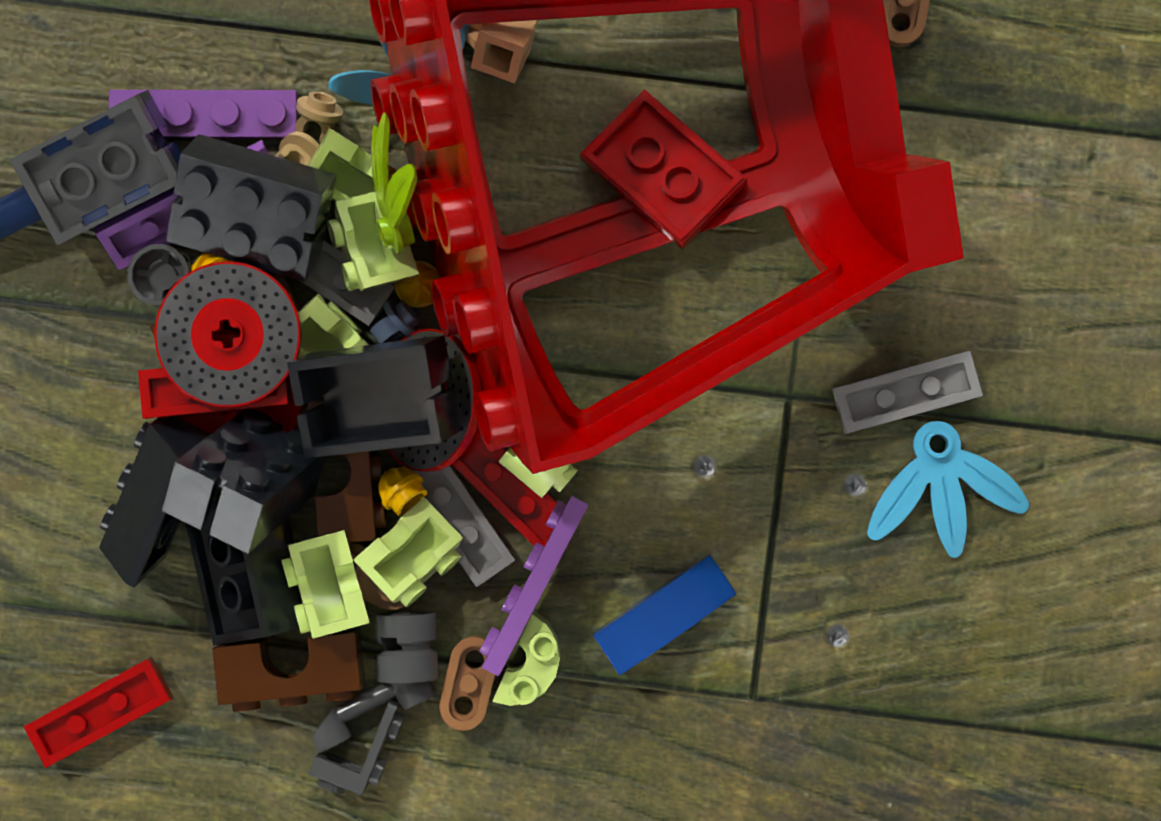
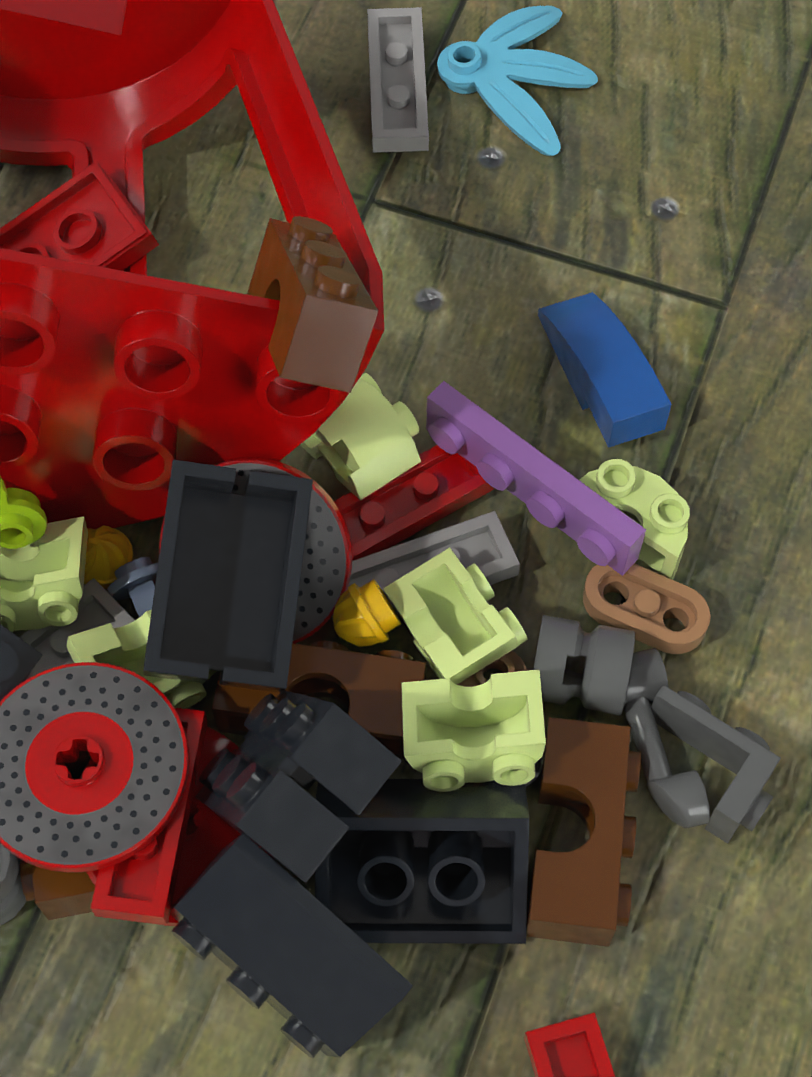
camera: 80 degrees left, 25 degrees down
none -> reddish brown arch [247,216,378,393]

